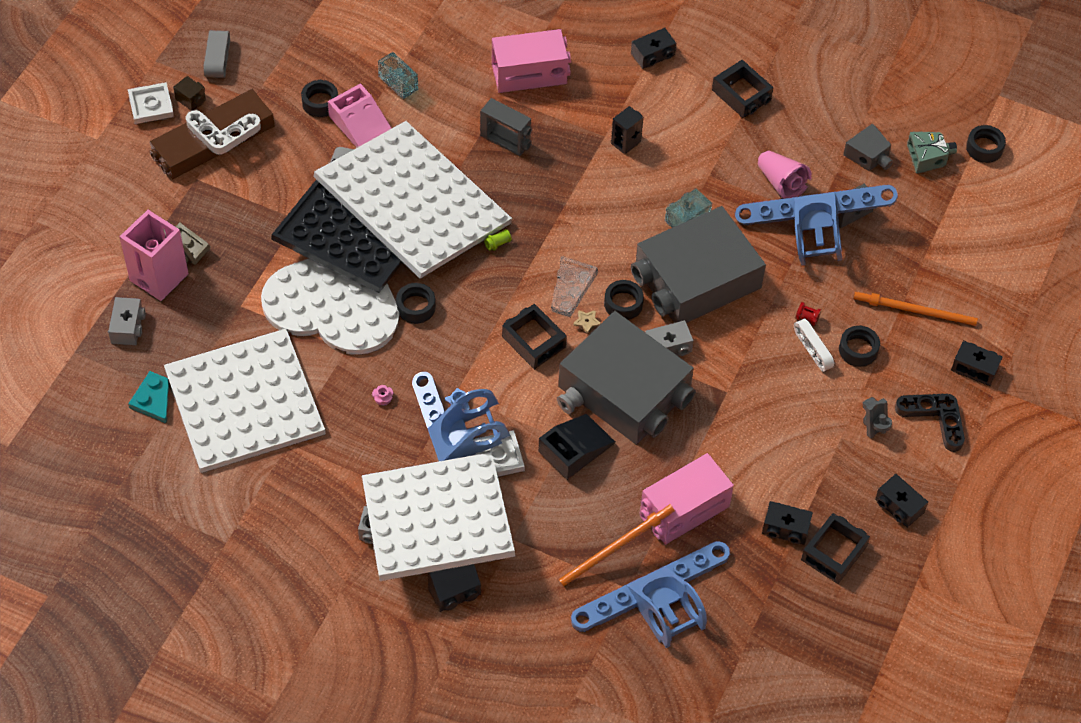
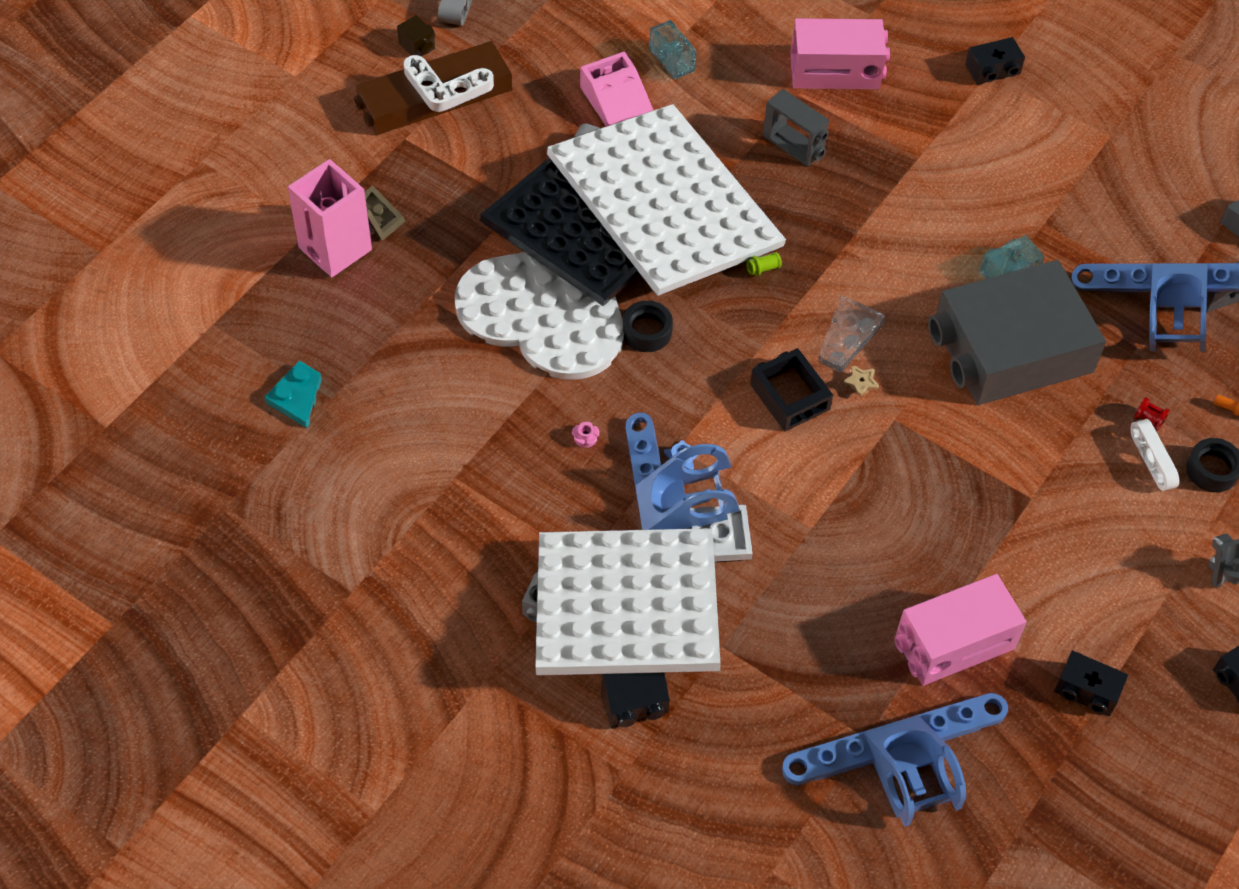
camera: 10 degrees right, 0 degrees up
light grey brick [108,297,146,345] -> none
white plate [128,82,174,124] -> none
white plate [164,329,326,473] -> none
black tyre [301,80,338,117] -> none
black slope [538,414,616,480] -> none
light grey wheel [557,387,584,414] -> none
dark grey brick [558,311,696,445] -> none
orange bar [559,504,675,586] -> none
black tyre [604,280,644,320] -> none
black brick [611,106,644,155] -> none
light grey brick [645,320,694,356] -> none
black window [712,60,774,118] -> none
bright pink cone [758,151,812,199] -> none
black window [801,513,870,584] -> none

